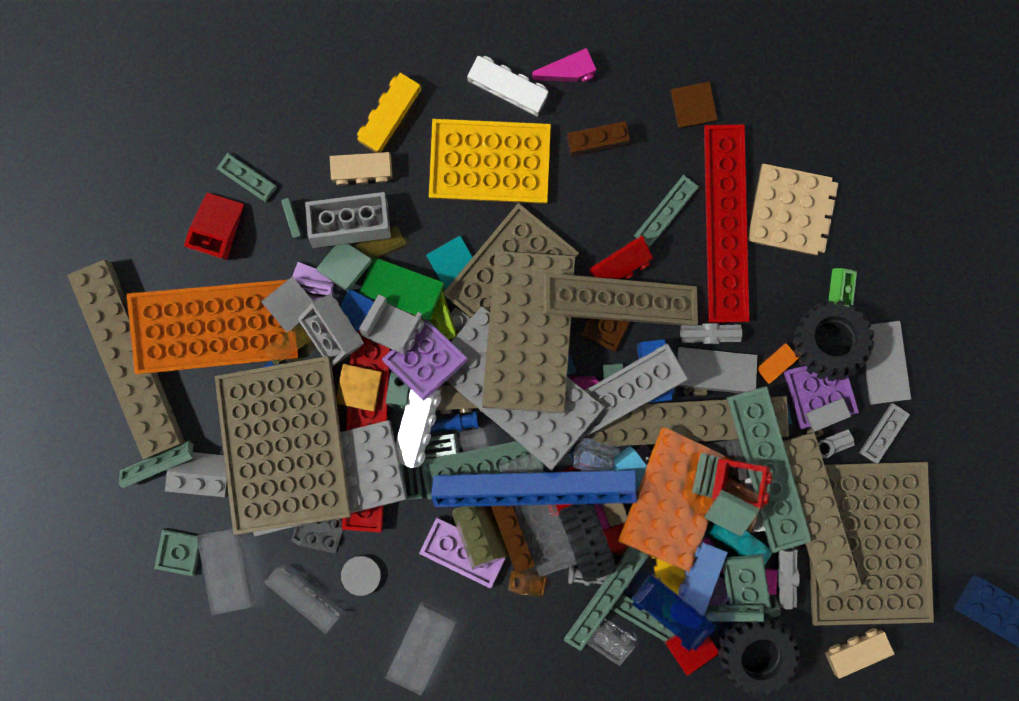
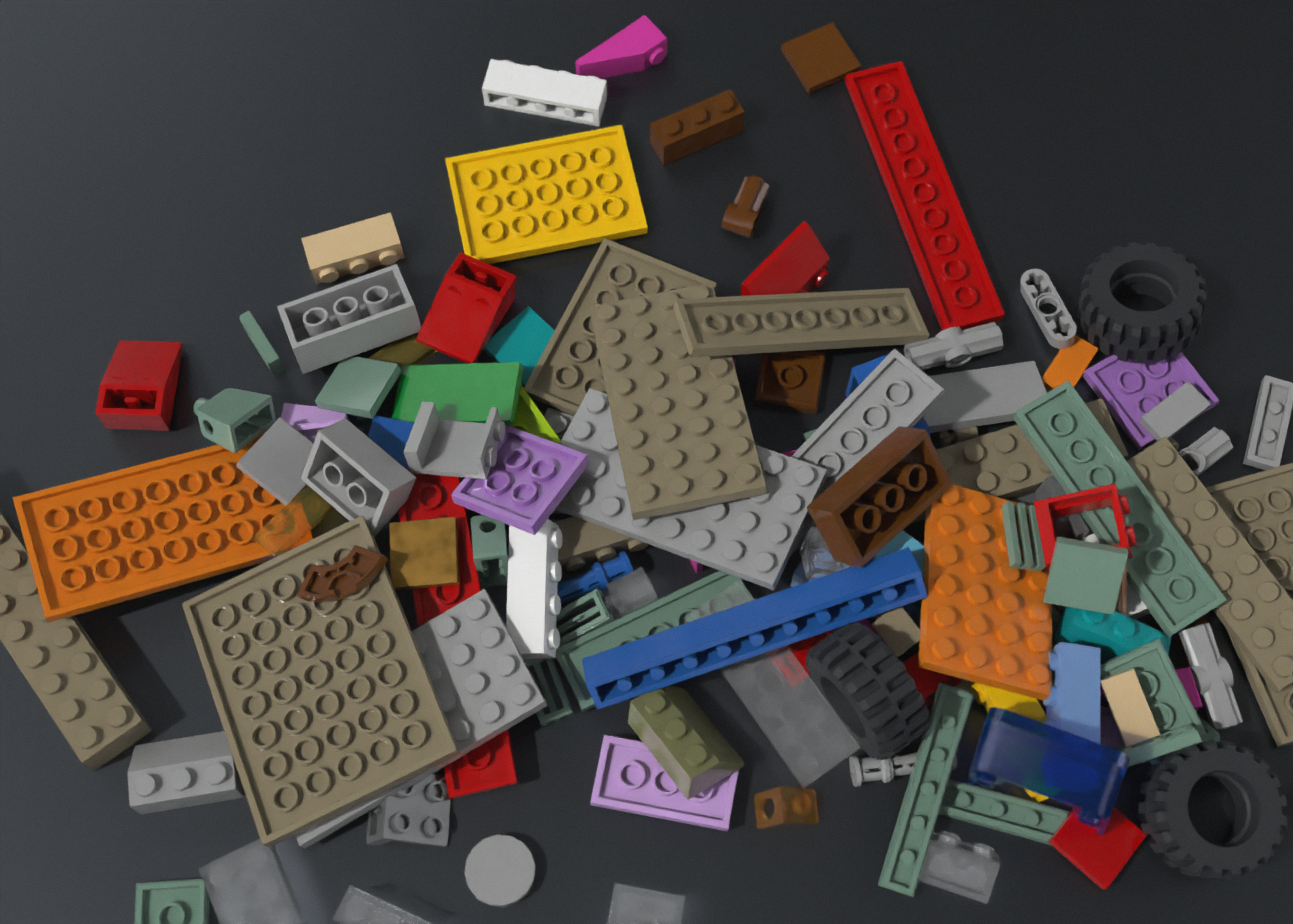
camera: 20 degrees left, 20 degrees down
sand green tile [119,441,194,488] -> none
sand green tile [217,153,277,202] -> none
yellow brick [357,73,421,153] -> none
reddish brown brick [491,505,535,573] -> none
sand green tile [634,175,699,248] -> none
tan hinge [747,164,839,255] -> none
bright green slope [829,268,857,307] -> none
light grey tile [864,321,911,404] -> none
none -> sand green torso [194,388,276,453]
none -> reddish brown tile [297,545,388,603]
none -> red slope [416,252,517,364]
none -> reddish brown piece [721,175,769,238]
none -> reddish brown brick [807,426,952,568]
none -> light grey beam [1020,269,1077,349]
none -> tan tile [1100,668,1160,747]

